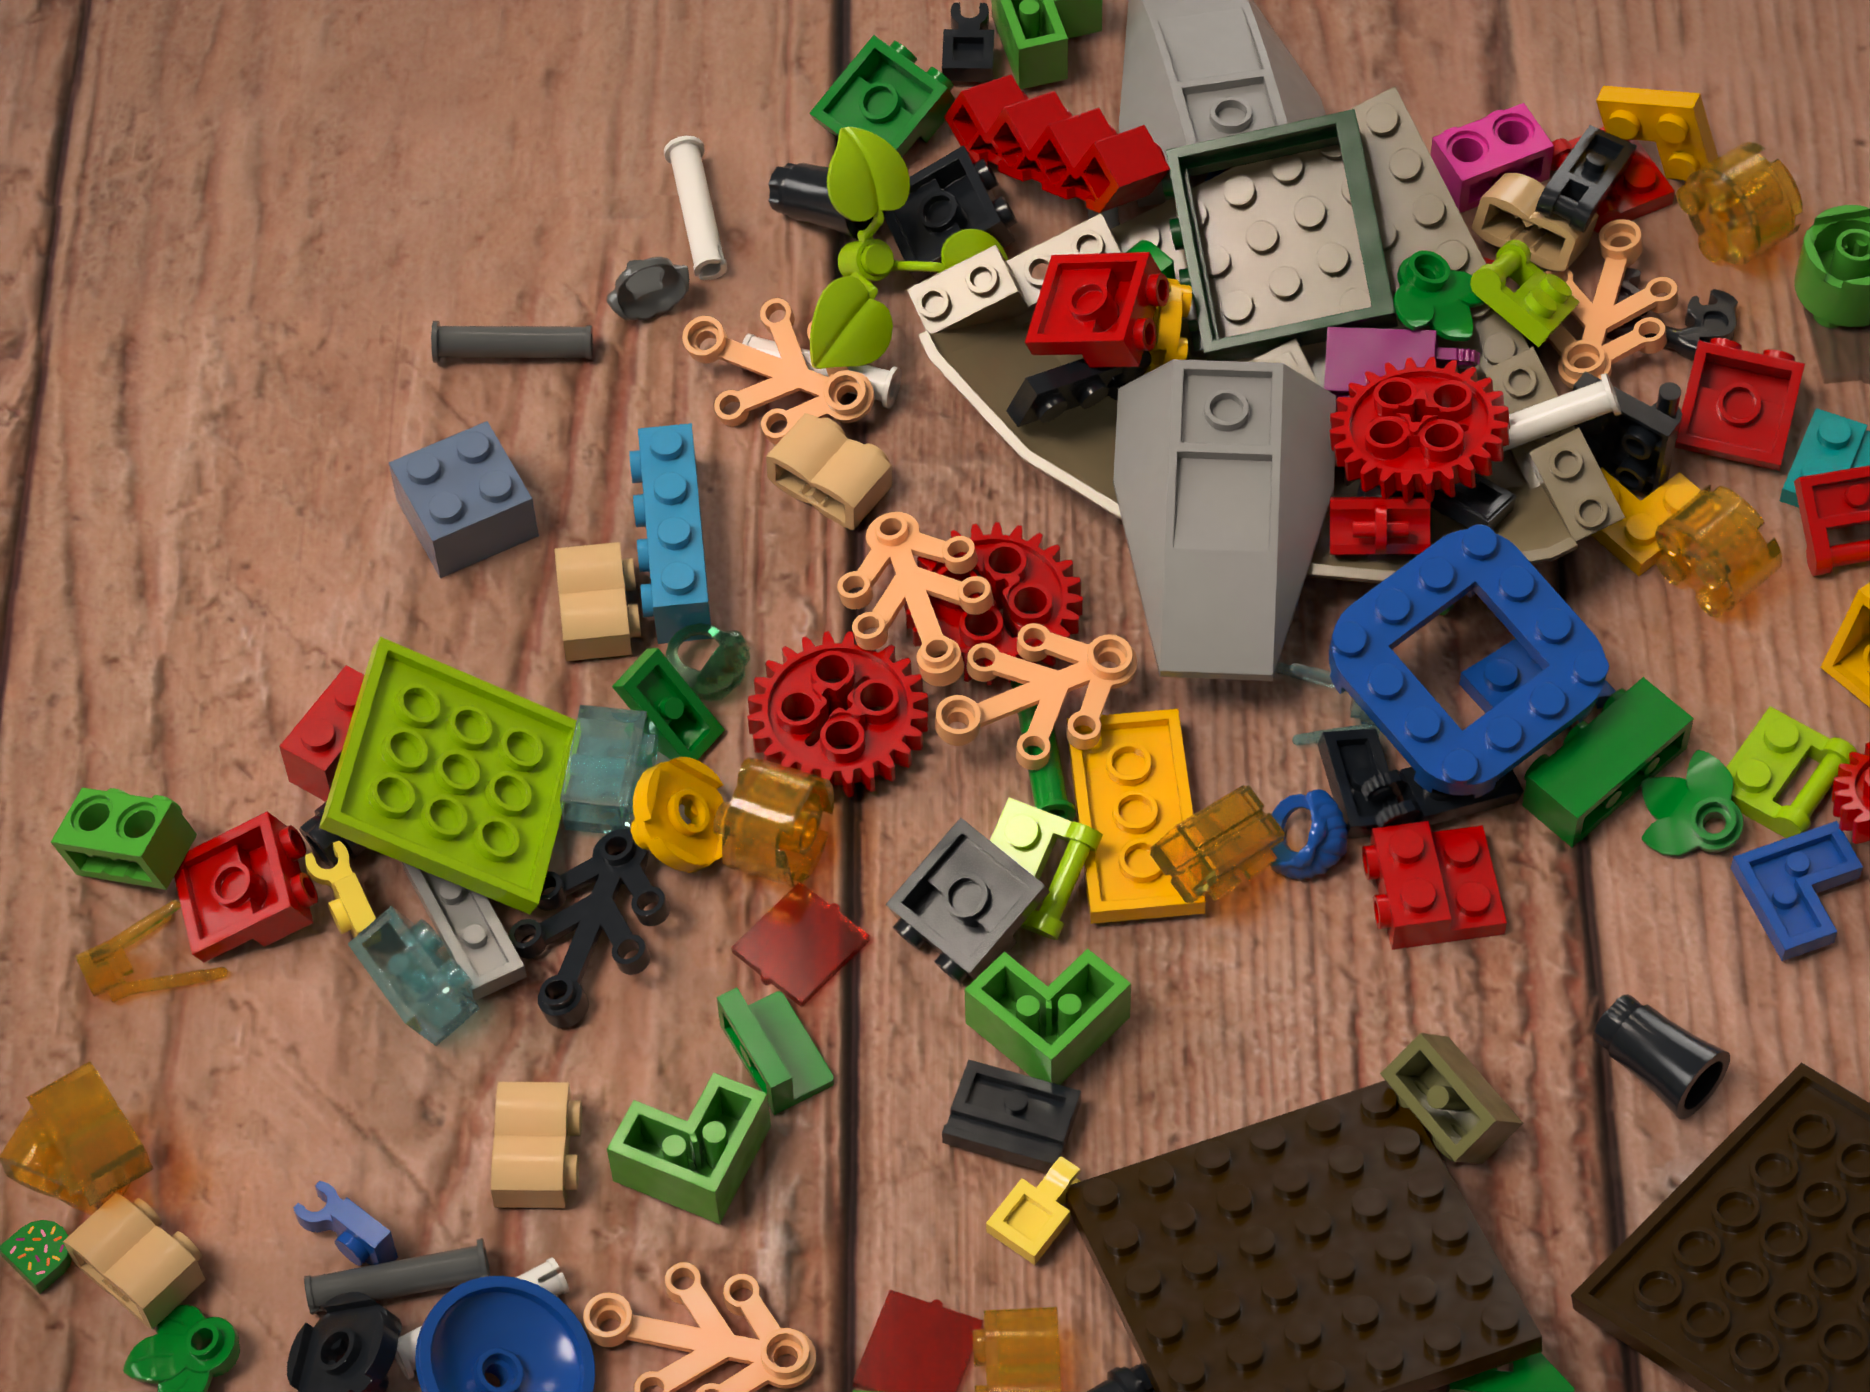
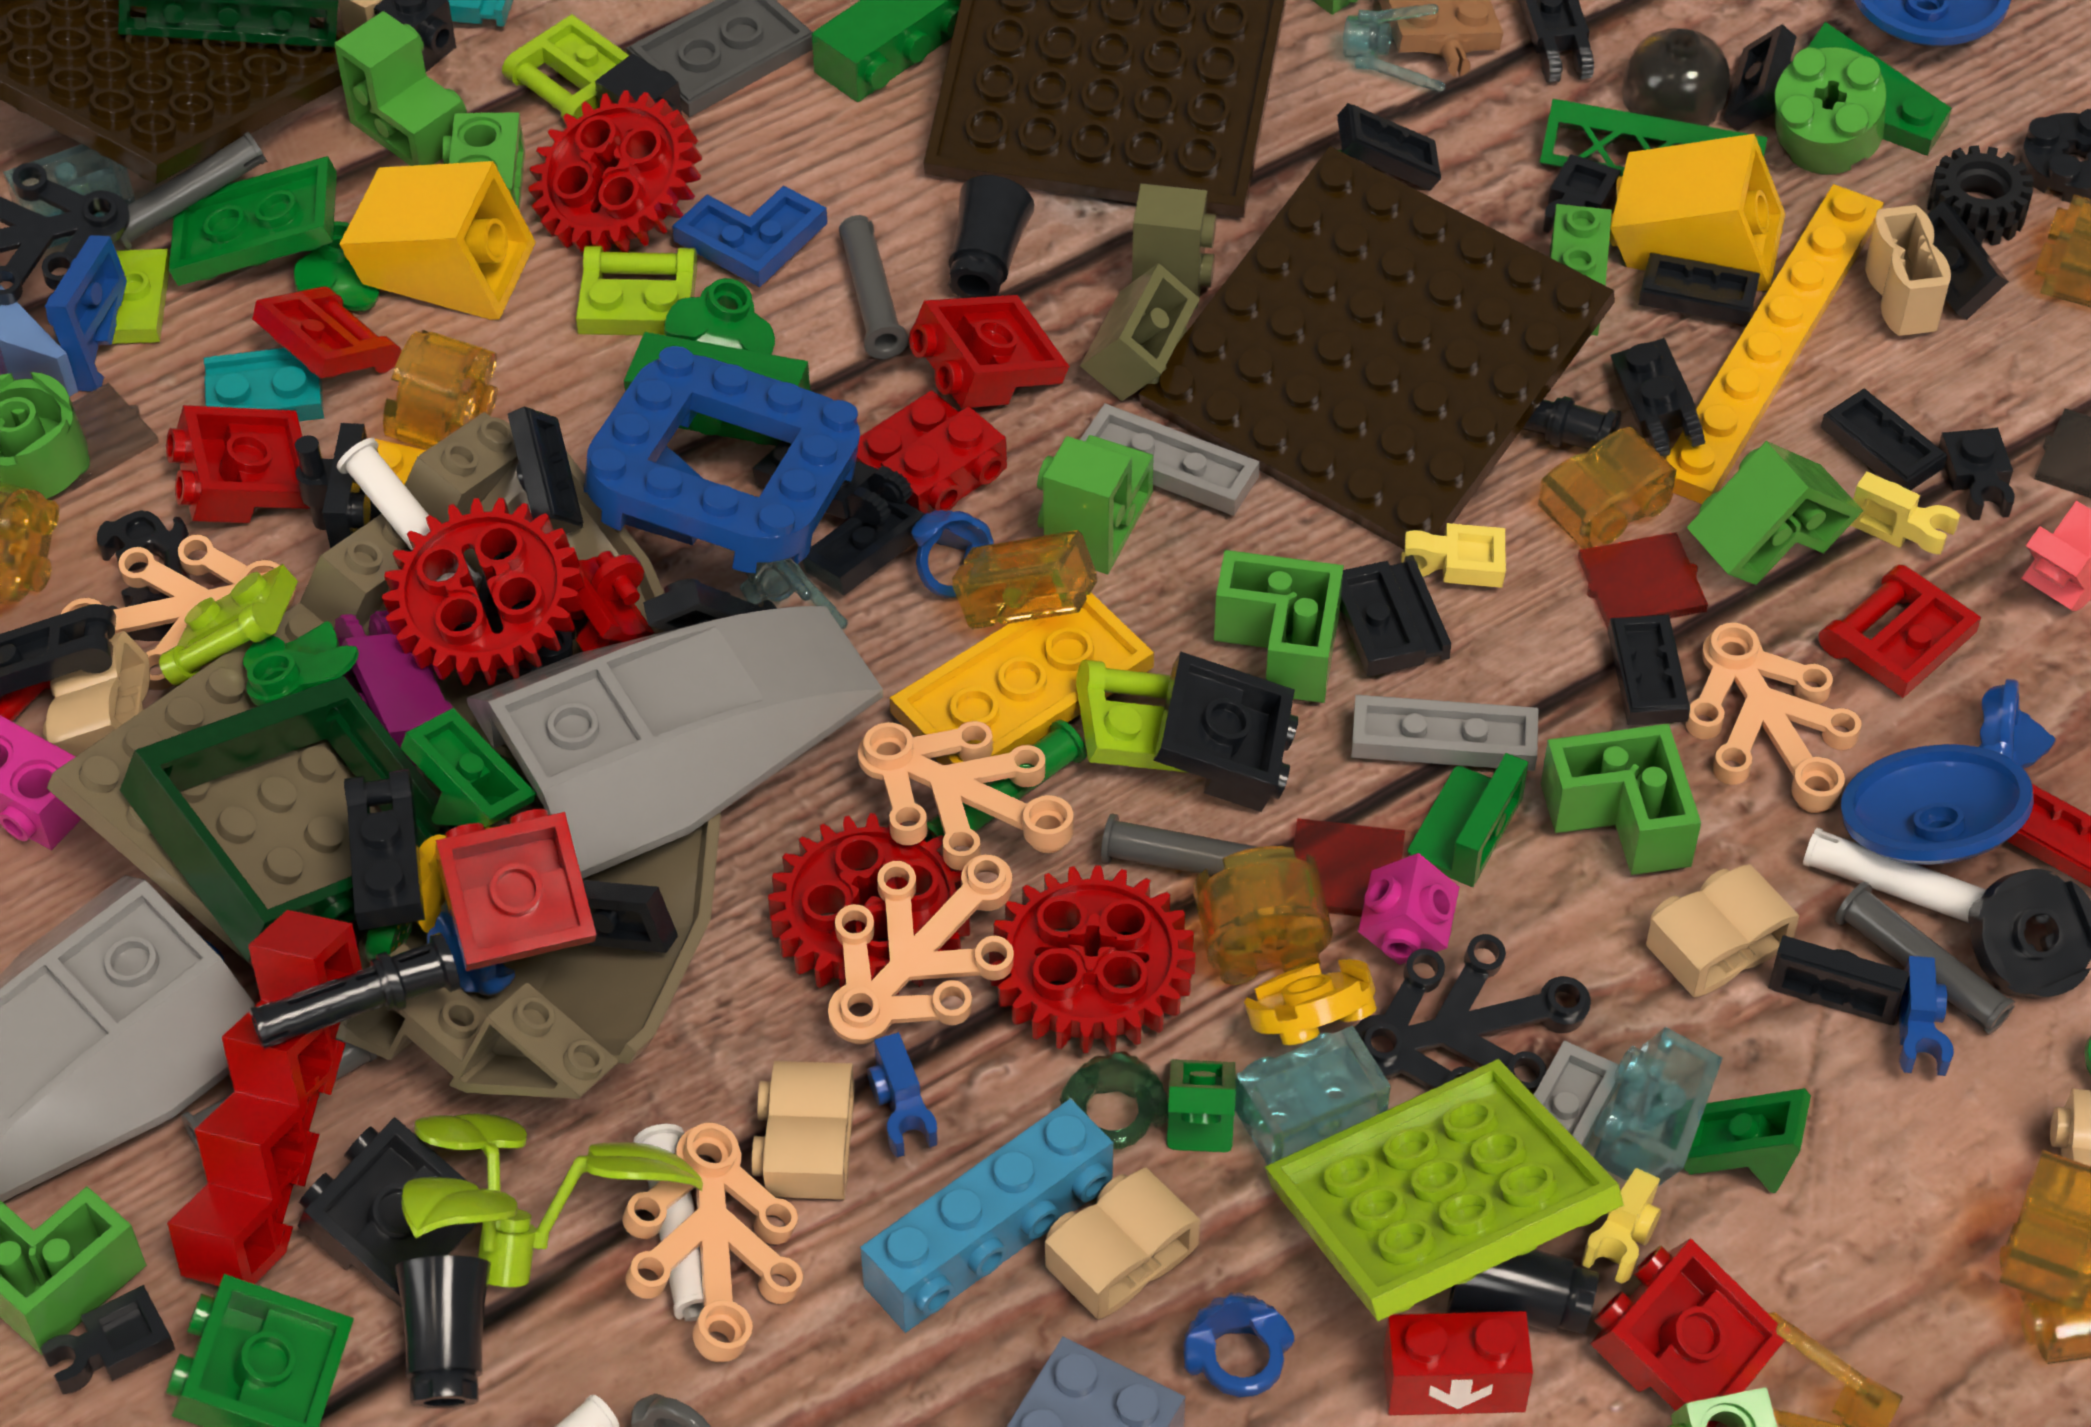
camera: 125 degrees left, 5 degrees down
none -> black pin [249,932,460,1050]
none -> black plate [344,768,425,931]
none -> green slope [400,708,537,827]
none -> black plate [507,406,584,534]
none -> black plate [643,579,777,631]
none -> dark grey pin [839,215,908,359]
none -> blue plate [867,1032,938,1158]
none -> red plate [909,295,1070,408]
none -> bright green brick [1037,435,1154,575]
none -> light grey plate [1080,403,1260,516]
none -> dark grey pin [1101,813,1294,891]
none -> olive brick [1132,184,1216,309]
none -> blue piece [1183,1292,1295,1397]
none -> light grey plate [1351,695,1538,771]
none -> dark pink brick [1358,853,1460,965]
none -> black plate [1608,614,1690,725]
none -> green slope [1677,1088,1811,1193]
none -> black plate [1768,935,1909,1025]

